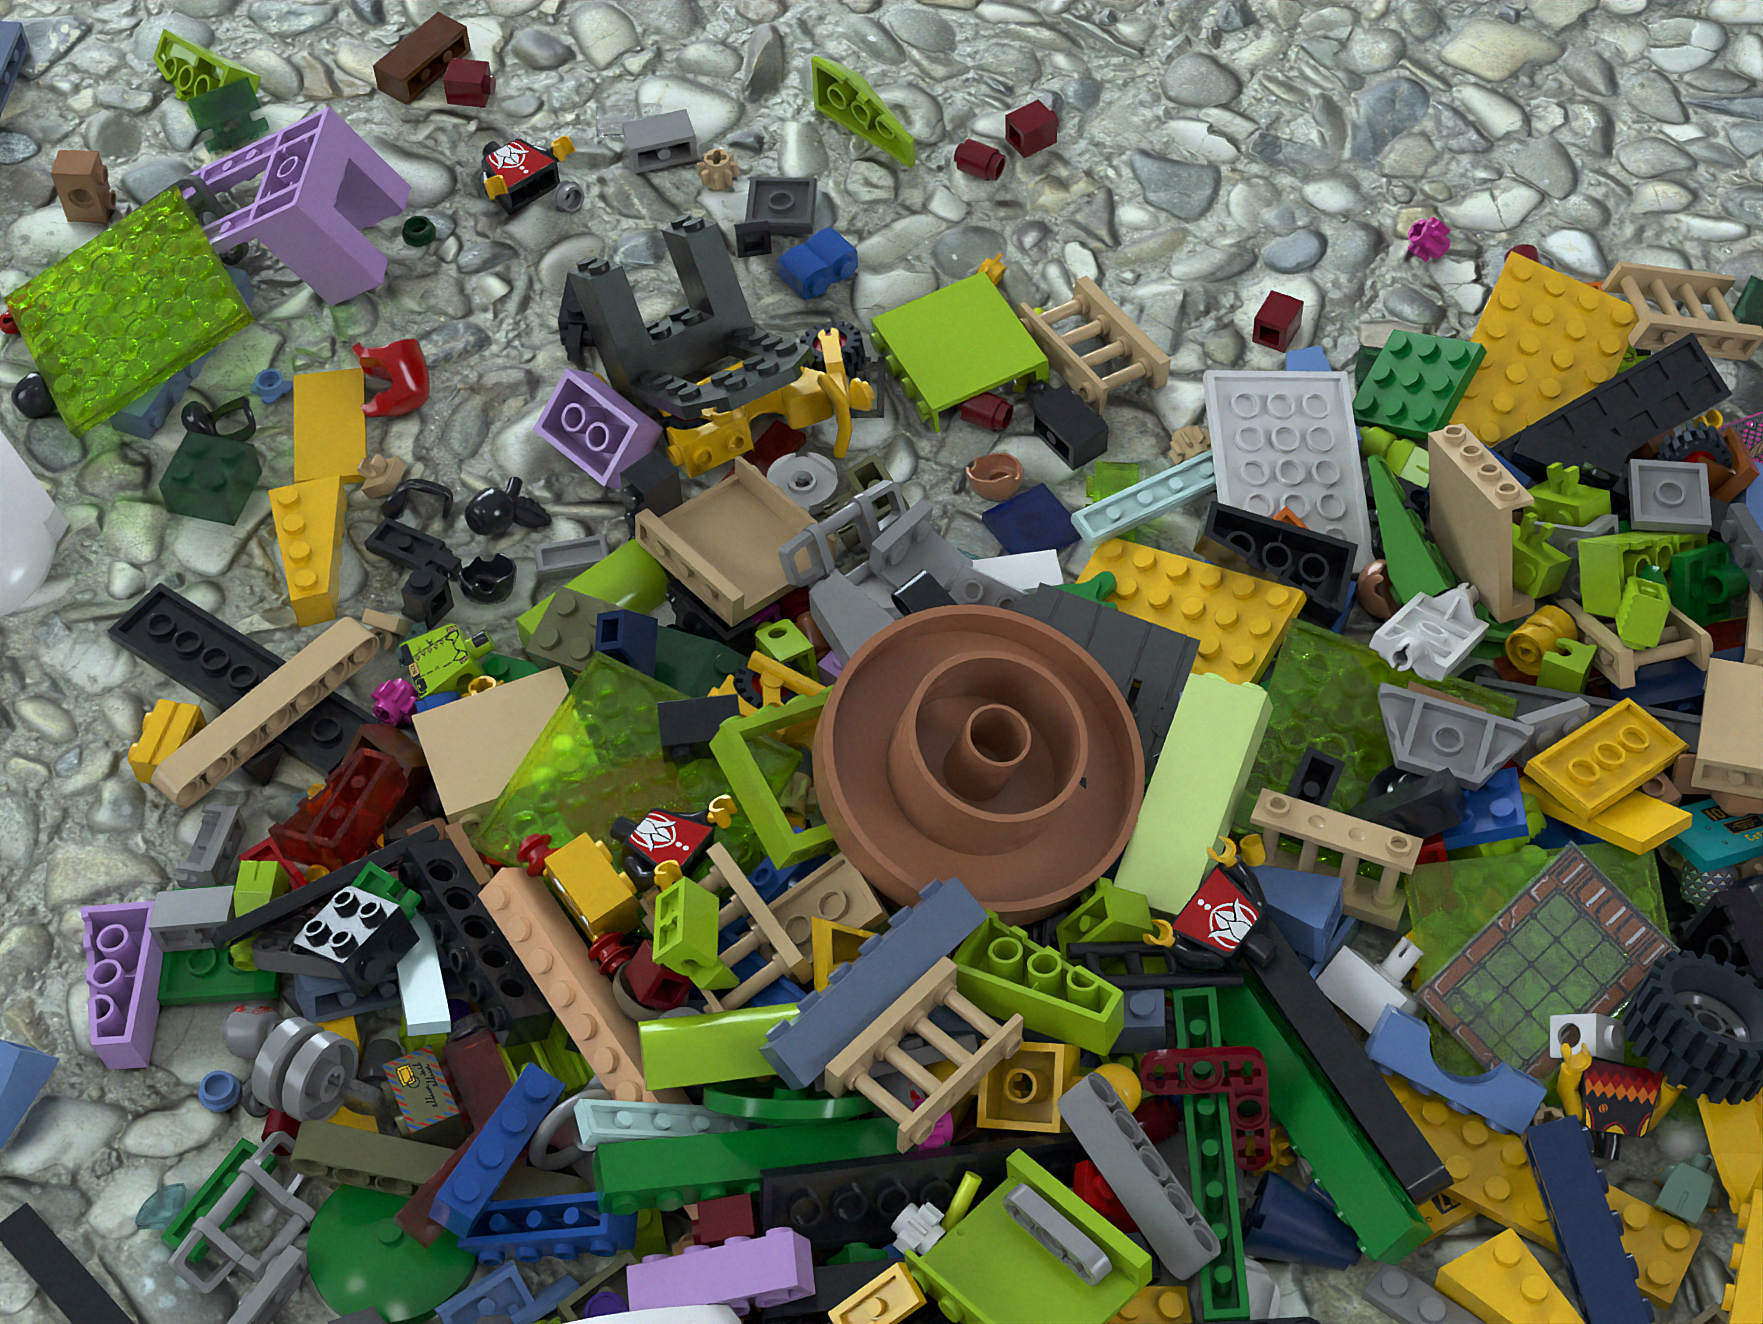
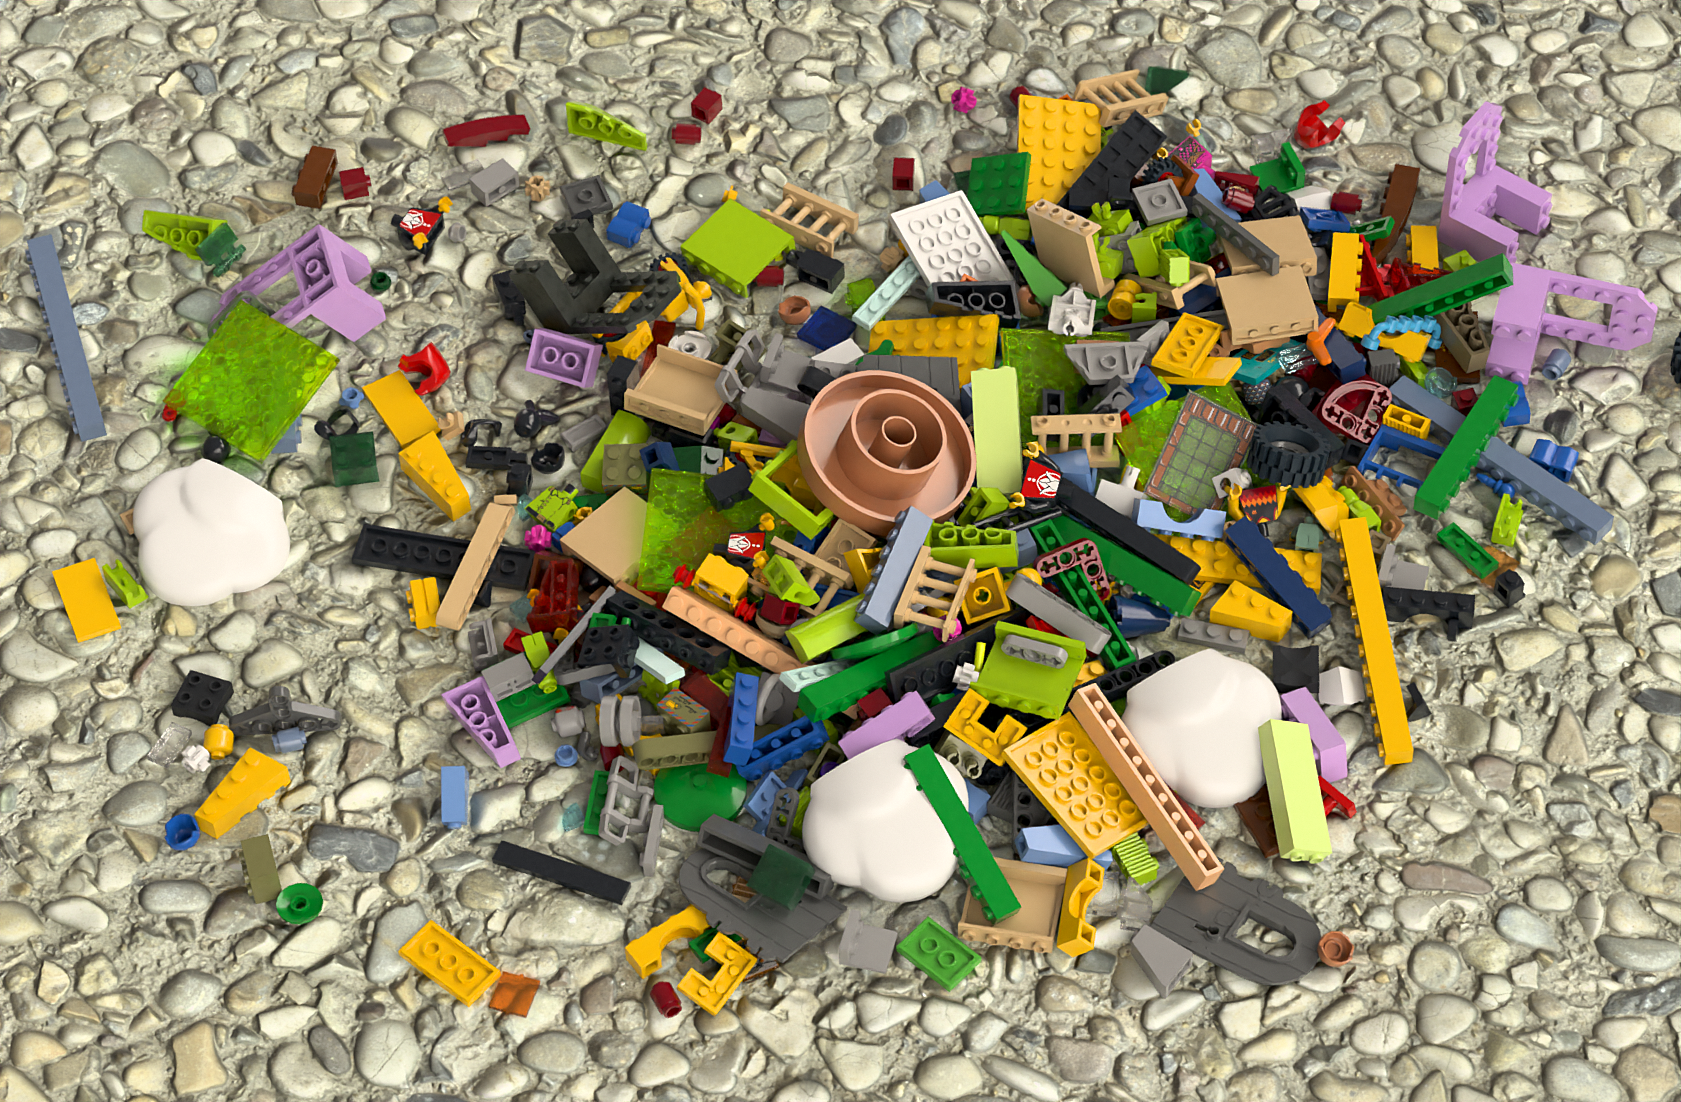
camera: 25 degrees left, 0 degrees up
medium nougat brick [51,150,116,223] -> none
none -> dark red slope [442,114,531,147]

